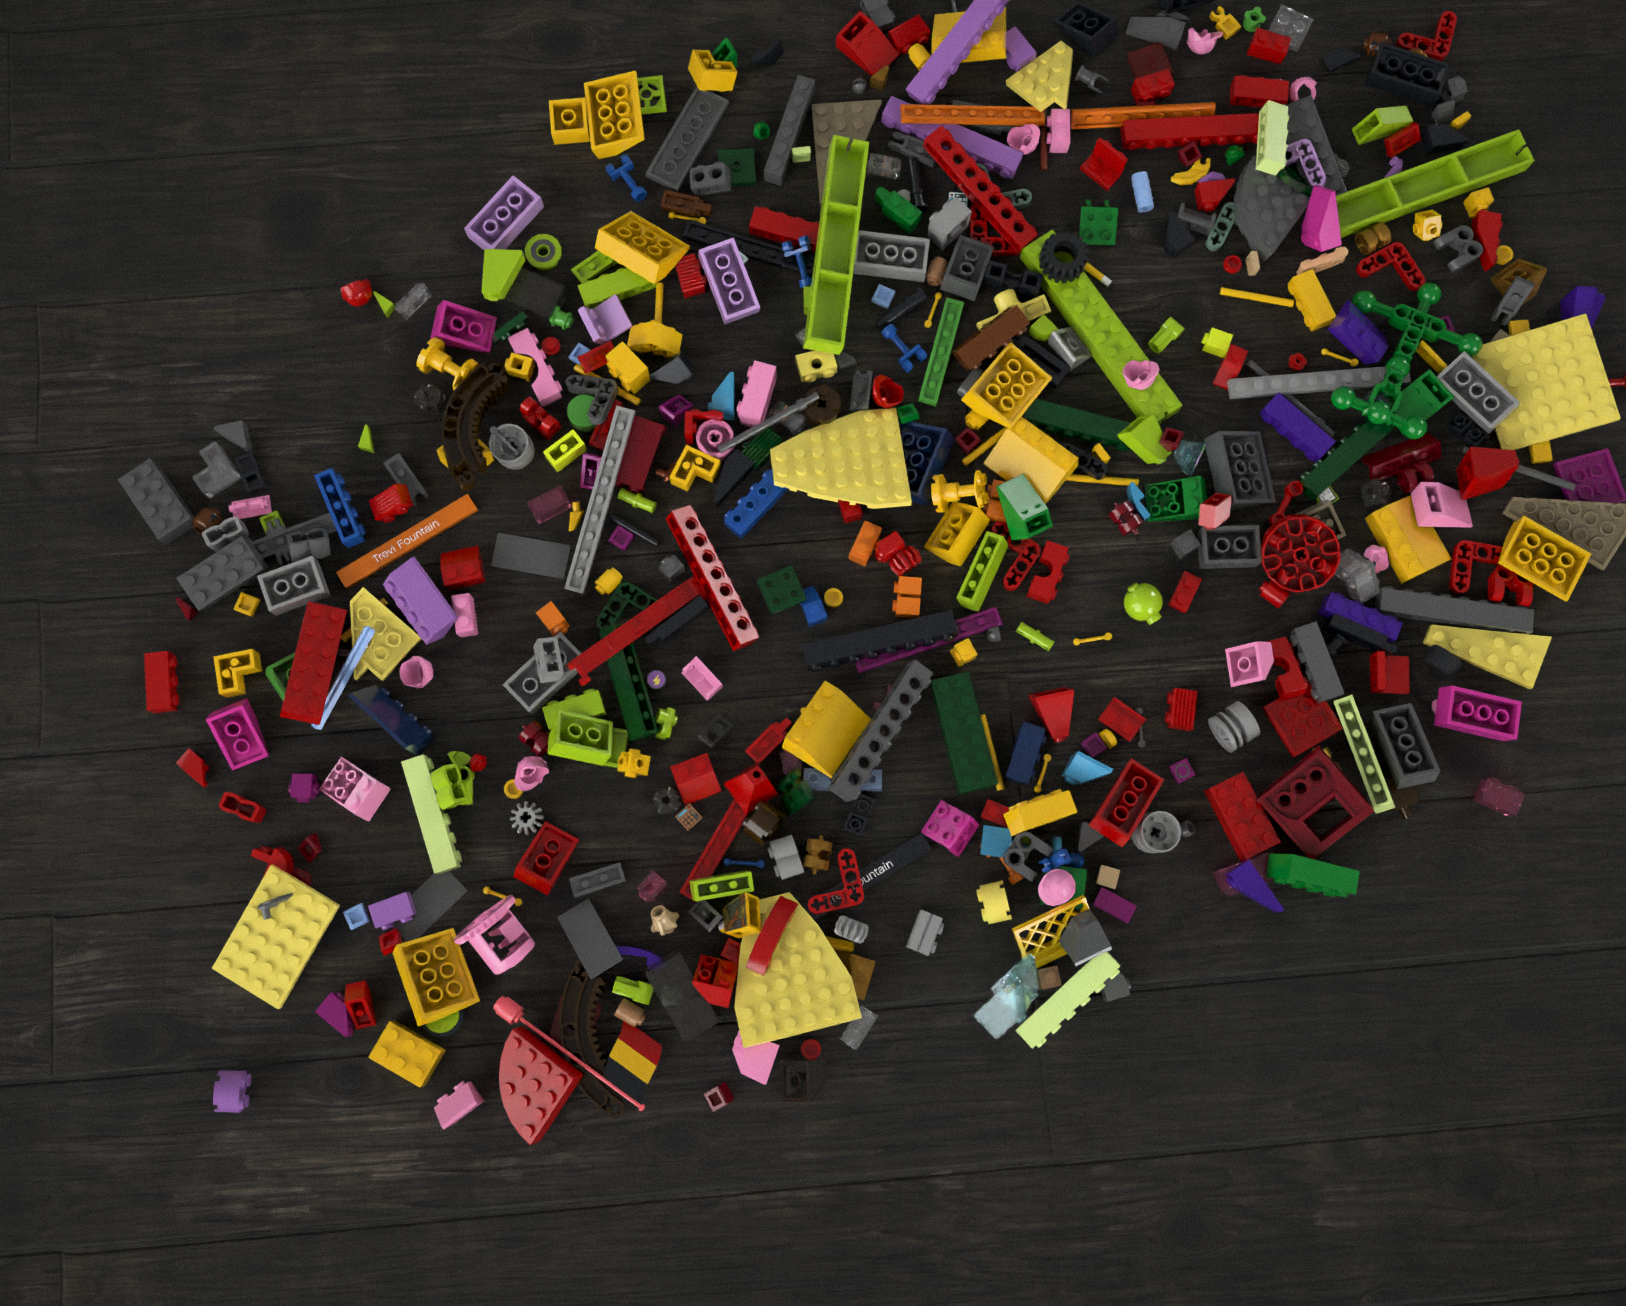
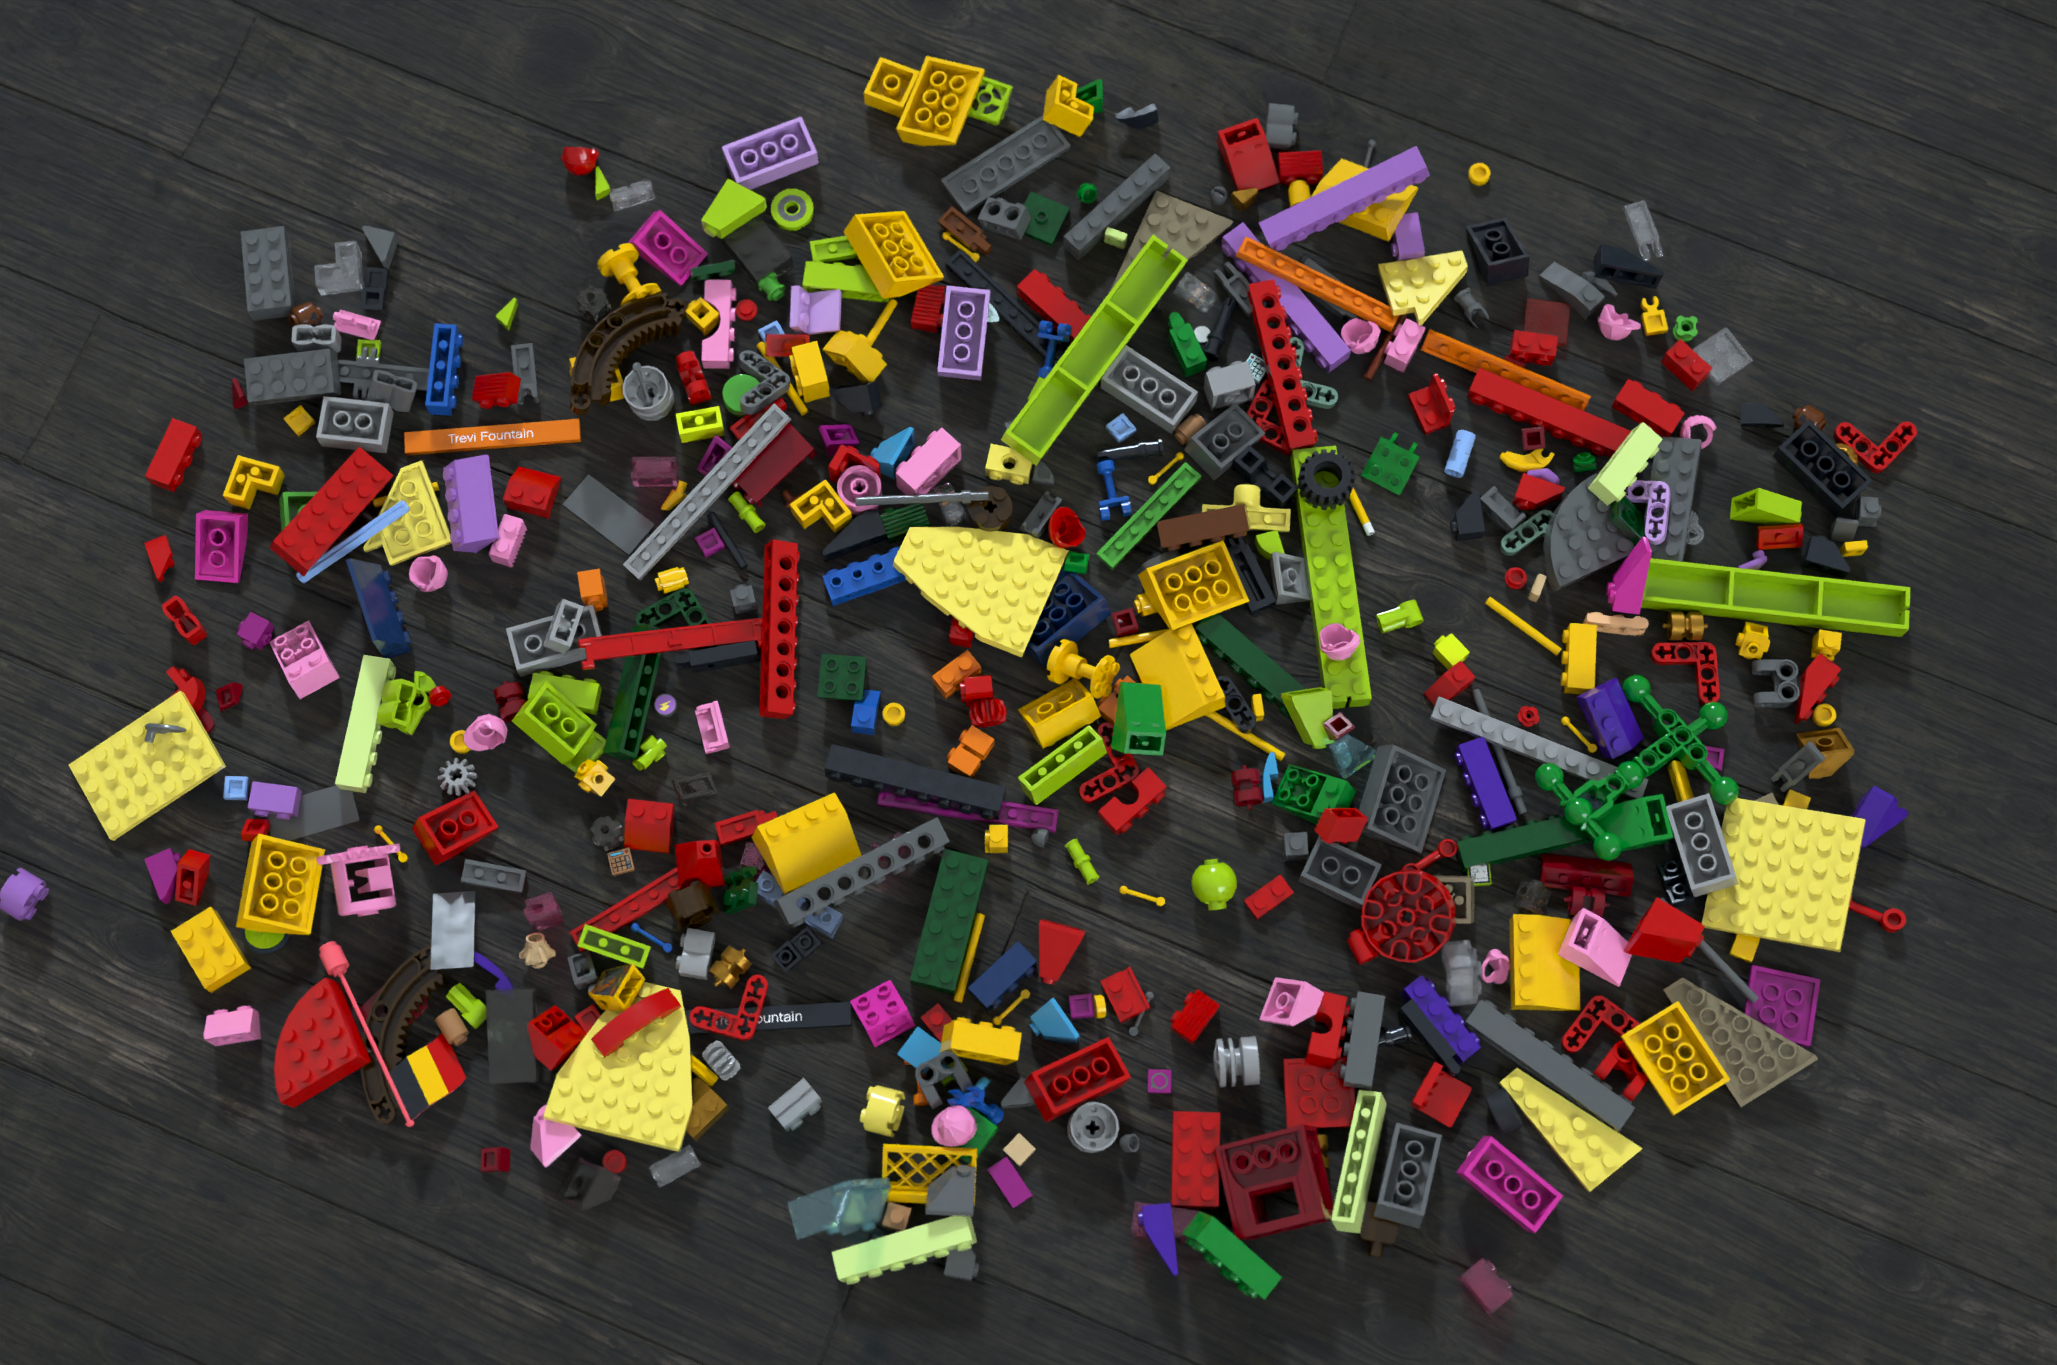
camera: 30 degrees right, 5 degrees down
blue bar [605,153,647,202] -> none

